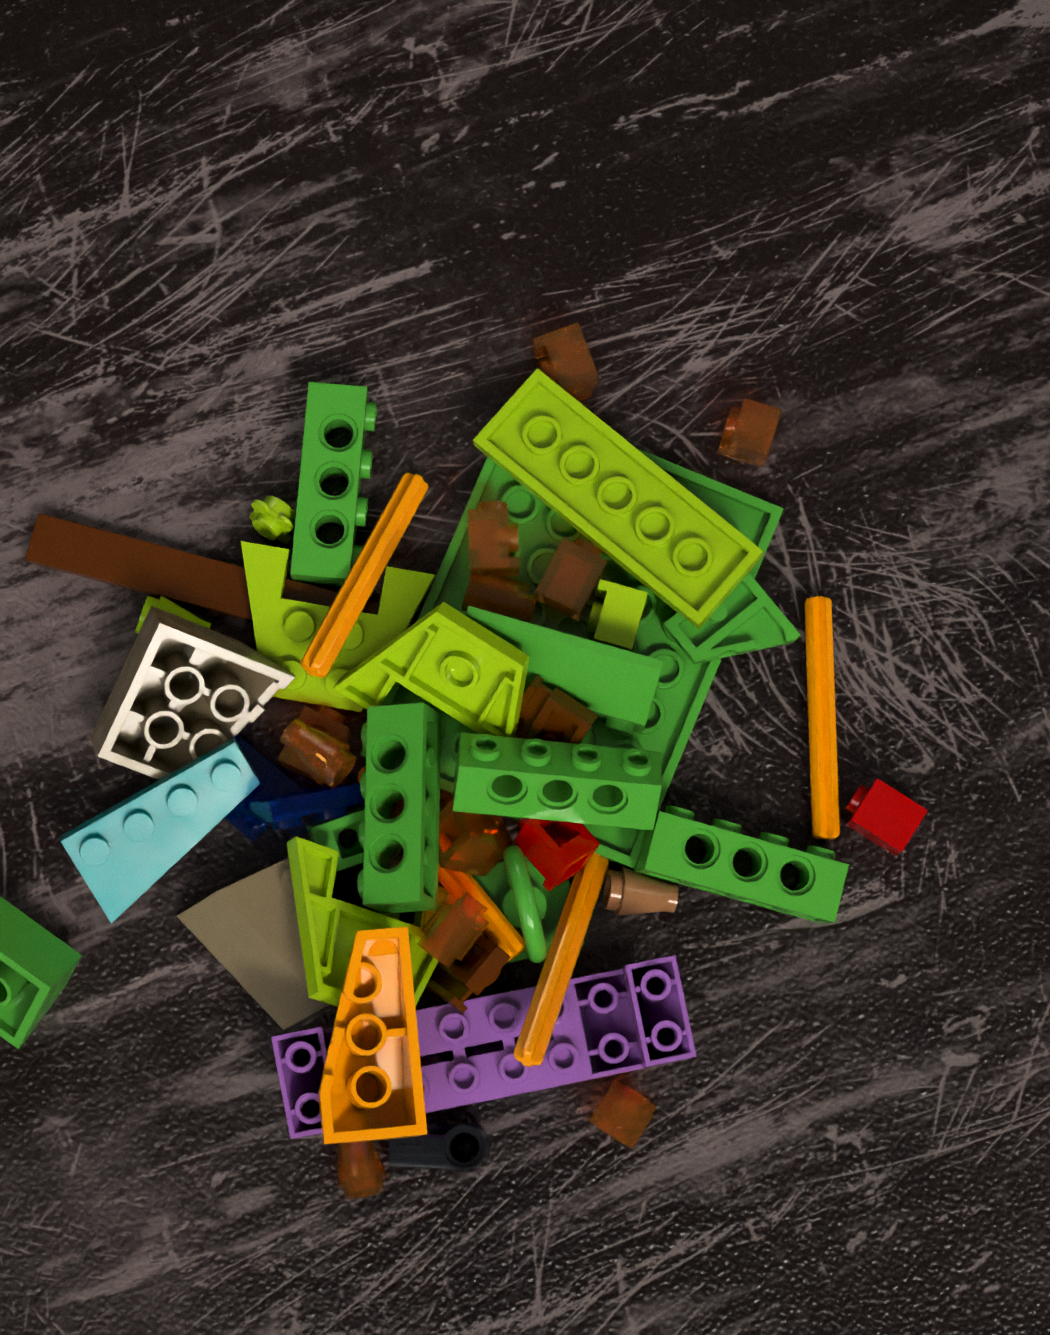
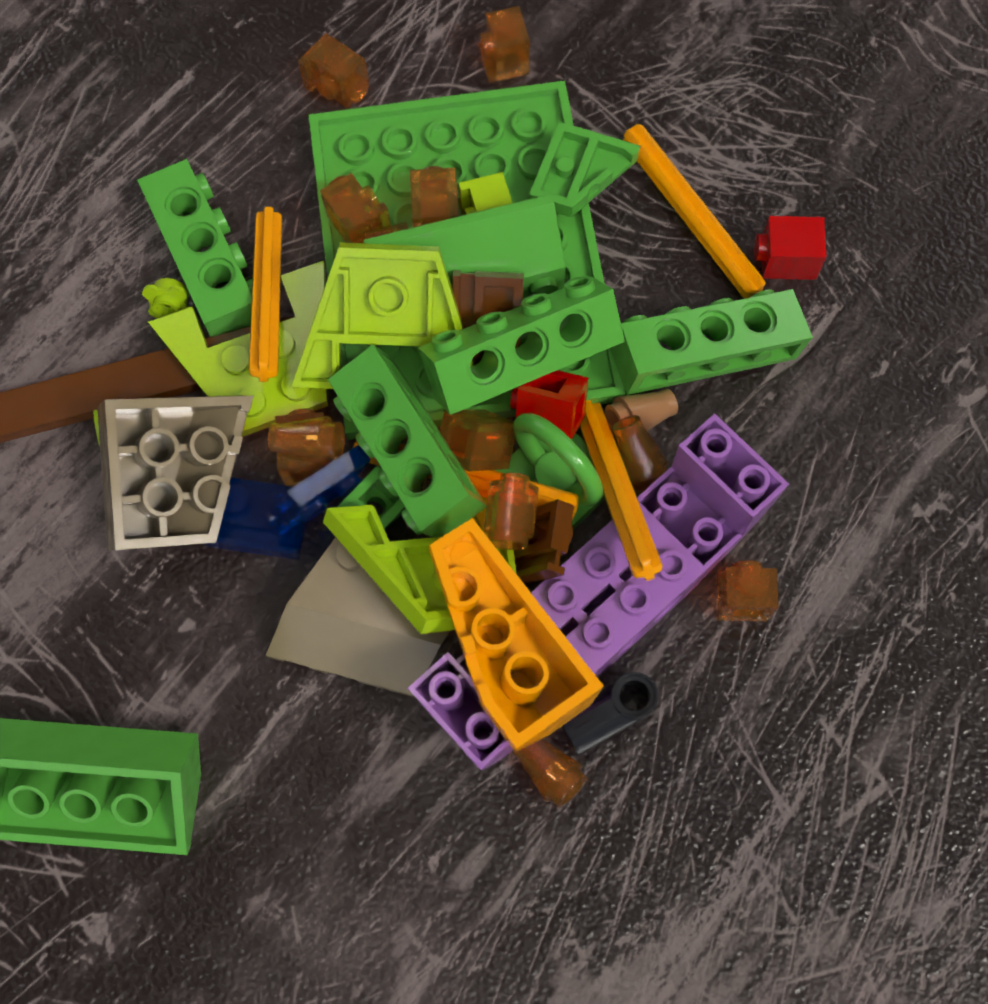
camera: 25 degrees left, 10 degrees down
wing [60,738,260,924] -> none
lime plate [473,368,763,630] -> none
none -> clear orange cone [613,415,669,490]

